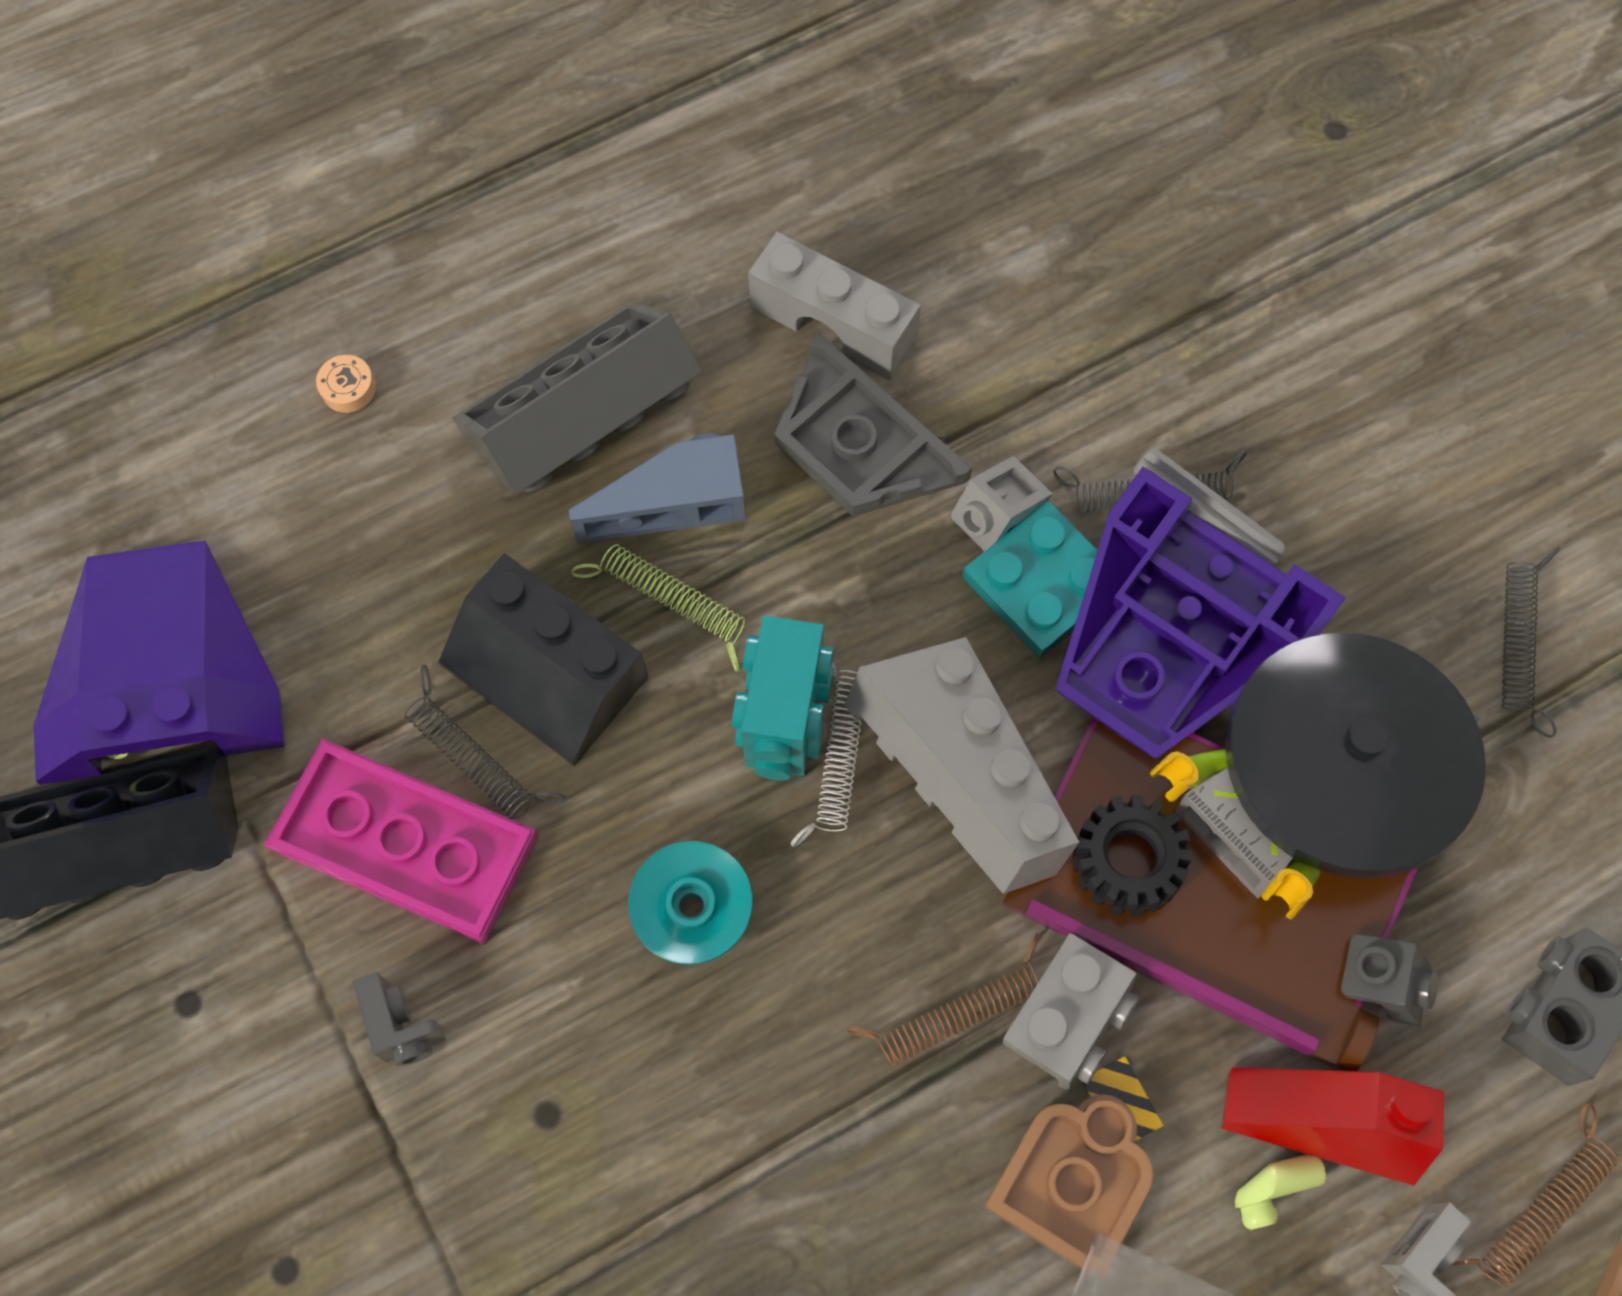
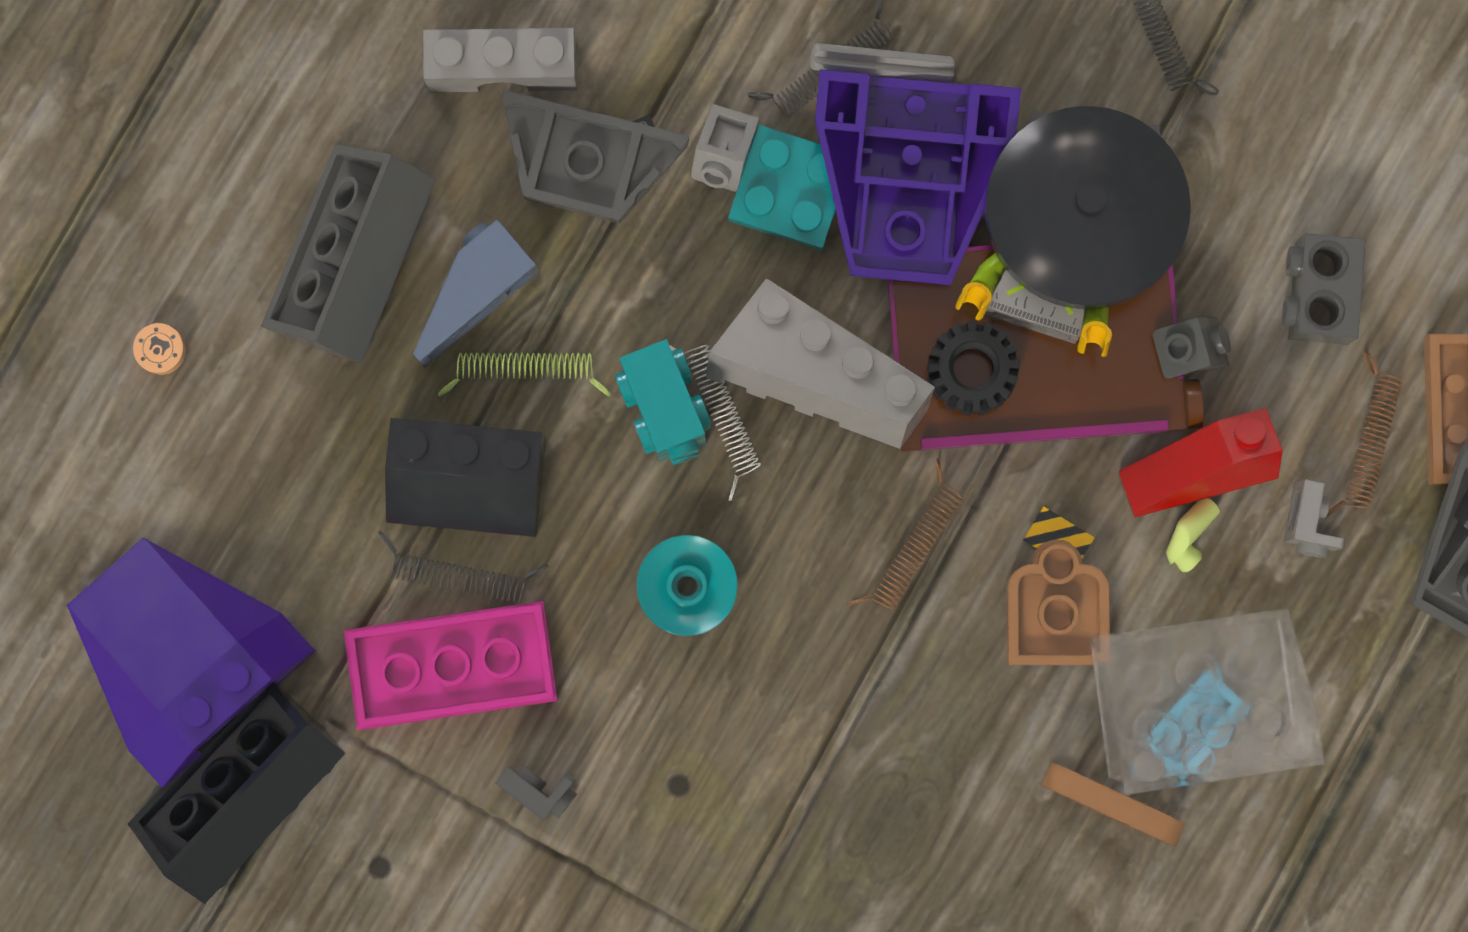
camera: 35 degrees left, 15 degrees up
light grey bracket [1003,933,1140,1092] -> none

